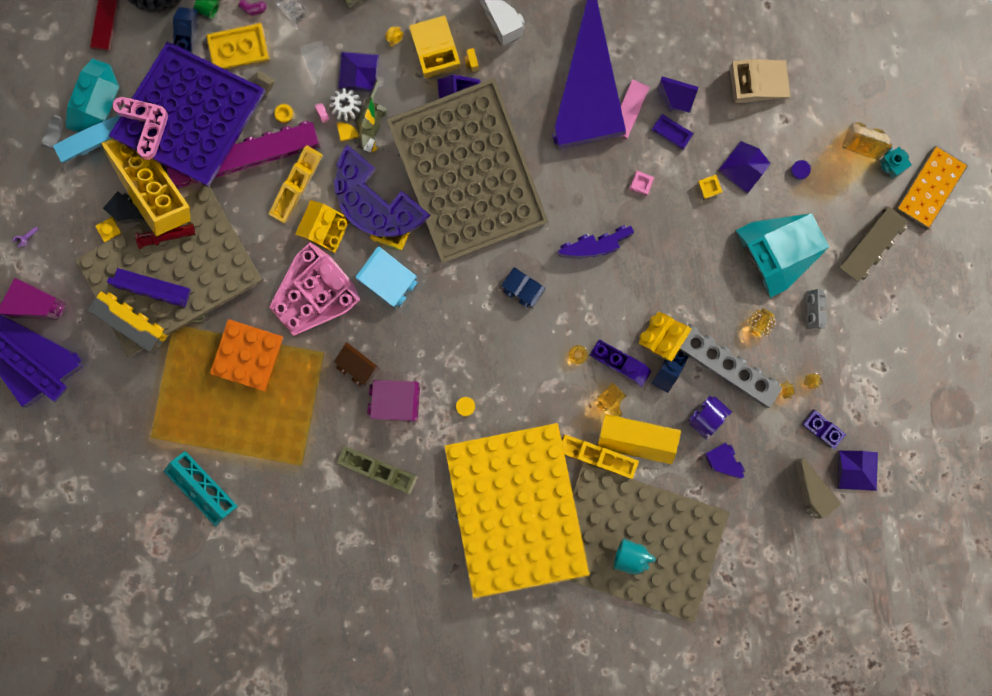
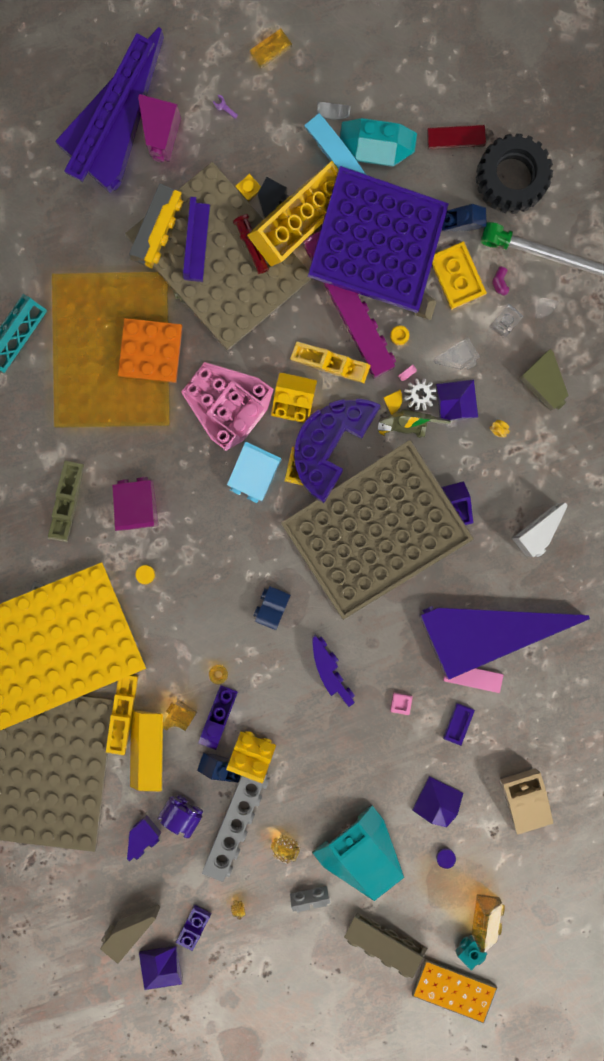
camera: 80 degrees right, 5 degrees up
bright pink beam [113,97,168,160] -> none
reddish brown slope [334,342,380,387] -> none
yellow slope [409,15,461,79] -> none
yellow plate [464,48,479,72] -> none
teal piece [613,538,656,575] -> none
dark purple slope [657,76,699,113] -> none
yellow plate [698,175,723,200] -> none
clear yellow plate [781,380,795,399] -> none

